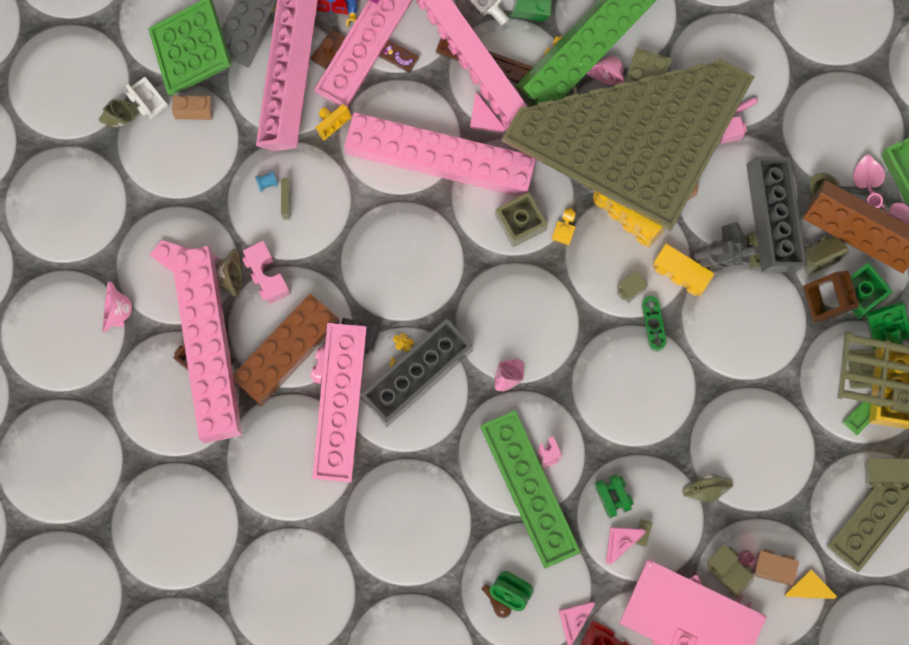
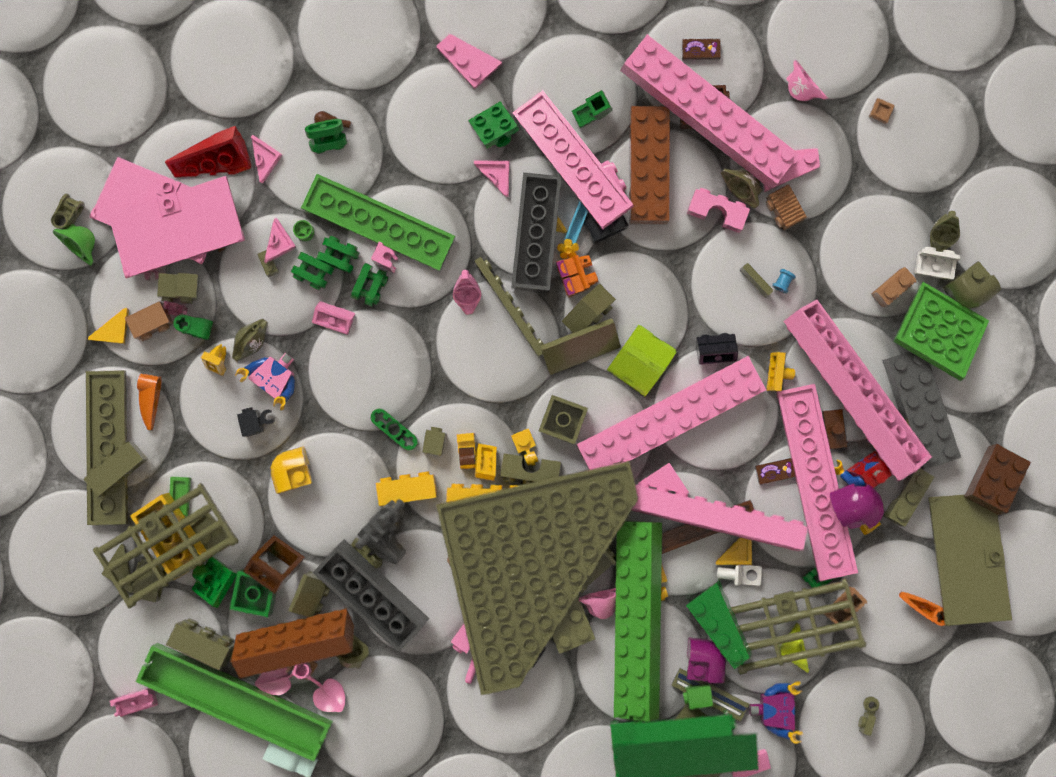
camera: 140 degrees right, 10 degrees up
none -> orange piece [137,373,162,430]
none -> green piece [173,315,213,340]
none -> yellow tile [201,344,226,376]
none -> torso [235,353,295,411]
none -> black brick [237,407,275,437]
none -> yellow brick [270,446,312,494]
none -> bright green wheel [293,220,315,242]
none -> bright pink slope [312,301,355,335]
none -> green brick [316,236,360,274]
none -> green brick [351,263,389,307]
none -> bright pink wing [436,34,502,89]
none -> leg [457,433,476,470]
none -> green plate [468,101,519,149]
none -> bright pink tile [474,161,509,197]
none -> olive plate [475,257,544,358]
none -> yellow tile [475,443,497,481]
none -> olive arch [500,453,561,484]
none -> olive tile [540,318,621,375]
none -> orange hips [556,255,598,298]
none -> olive brick [562,284,616,333]
none -> medium azure piece [564,200,588,244]
none -> green brick [572,90,613,128]
none -> lime piece [607,324,677,397]
none -> reddish brown tile [682,39,721,60]
none -> black brick [696,333,738,365]
none -> yellow tile [715,537,752,565]
none -> medium nougat brick [766,184,807,231]
none -> medium nougat tile [869,98,895,124]
none -> olive brick [943,261,1001,309]

